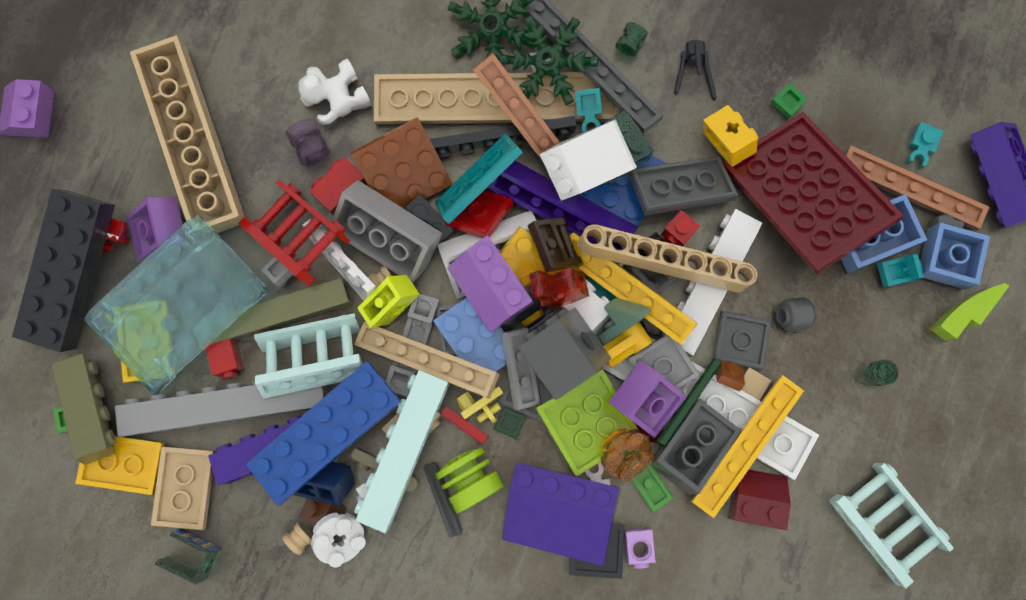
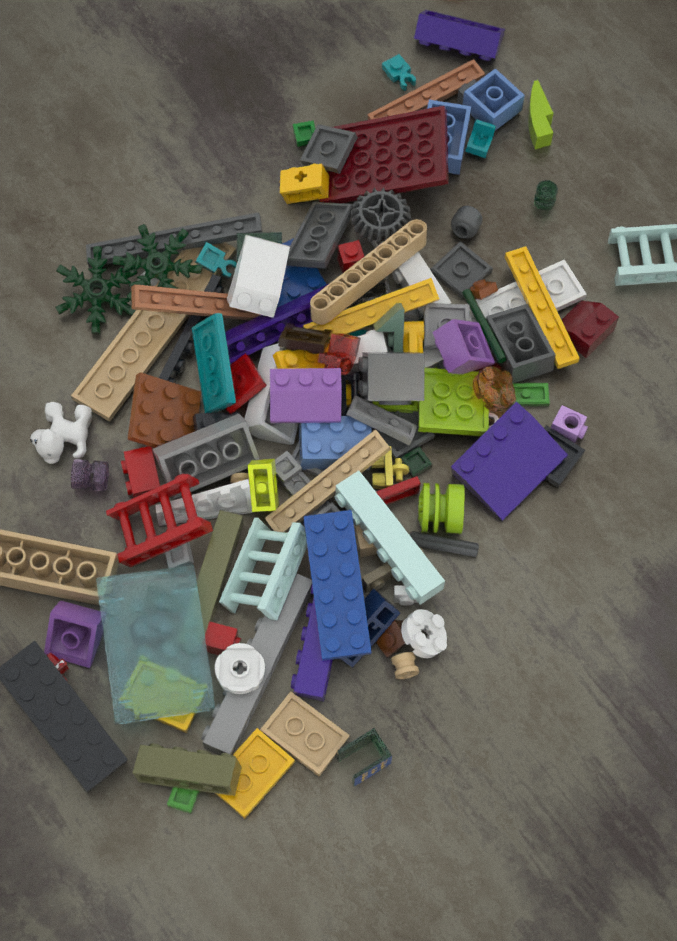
camera: 60 degrees left, 15 degrees down
clear green wheel [615,22,648,57] -> none
black plant [674,40,717,100] -> none
tan tile [741,367,771,400] -> none
none -> white plate [215,643,265,694]
none -> dark grey plate [300,124,357,174]
none -> dark grey gear [351,187,411,245]

